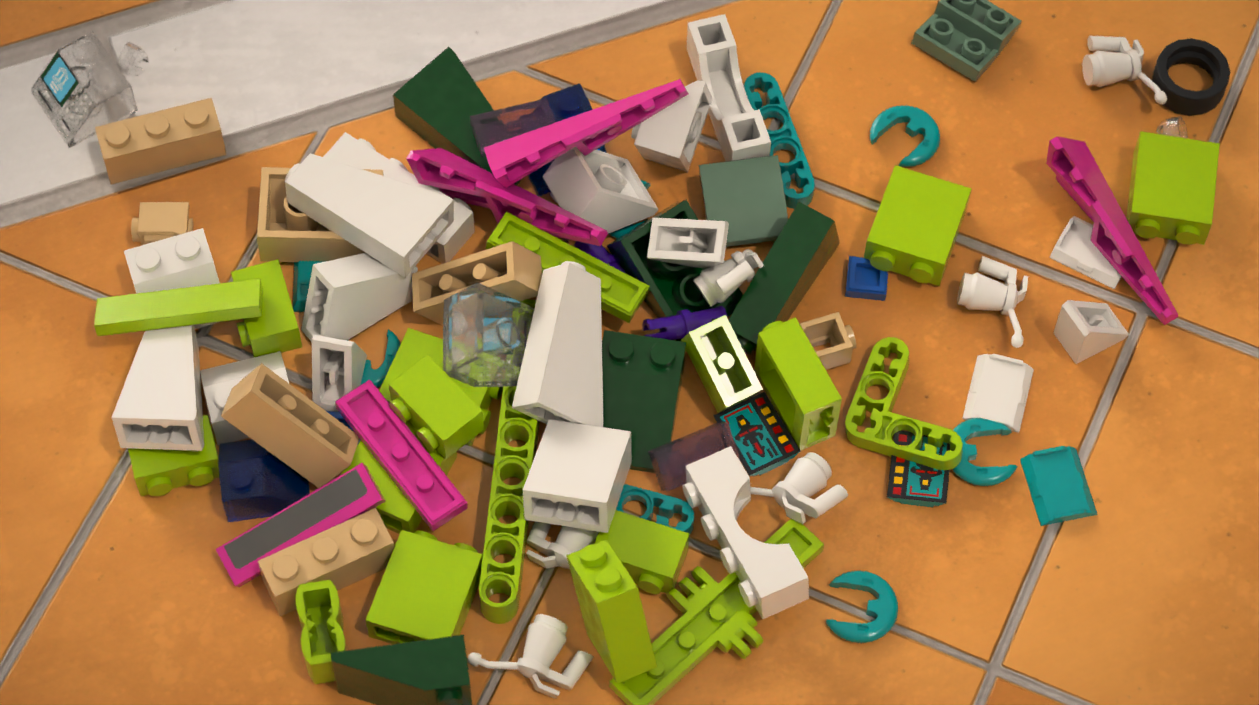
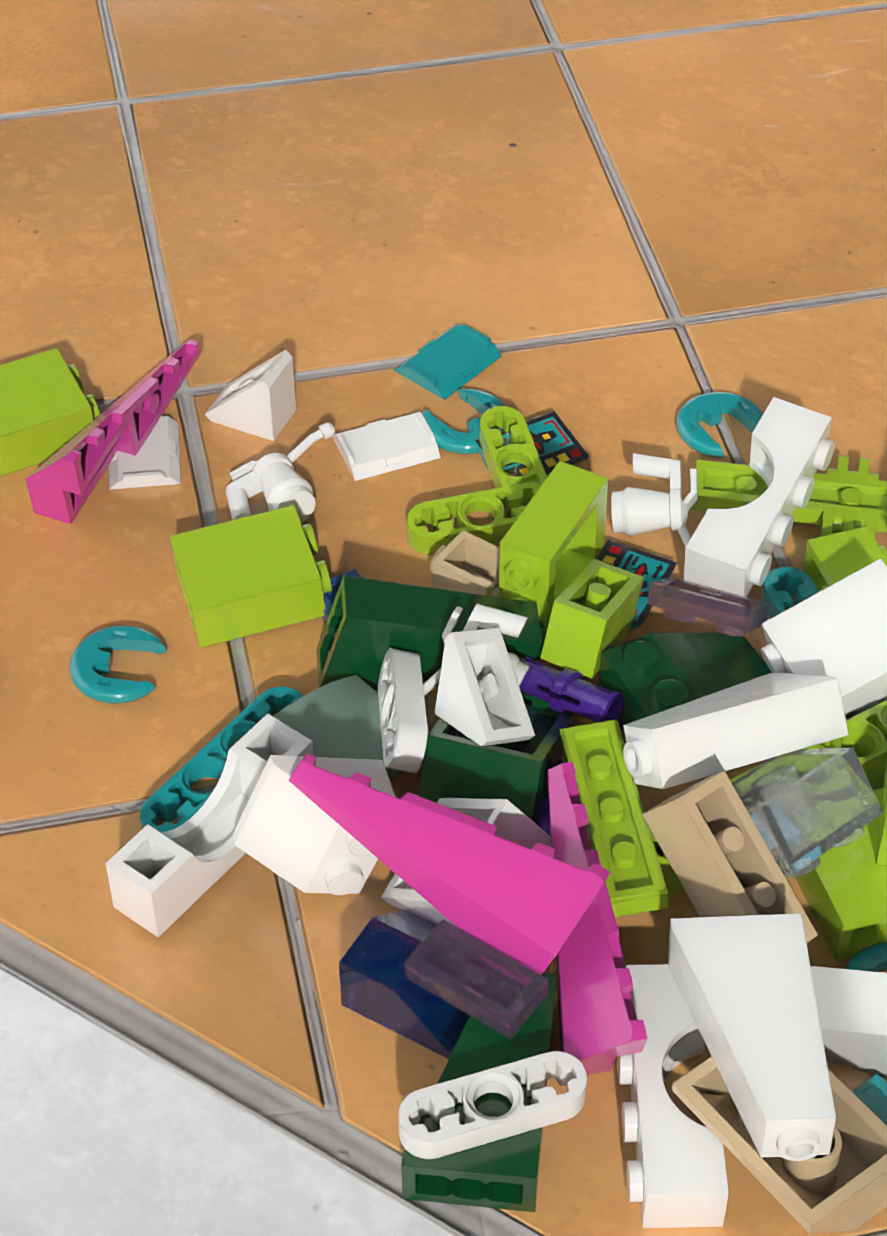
camera: 125 degrees left, 15 degrees down
none -> white beam [378,648,428,773]
none -> white beam [398,1051,587,1159]

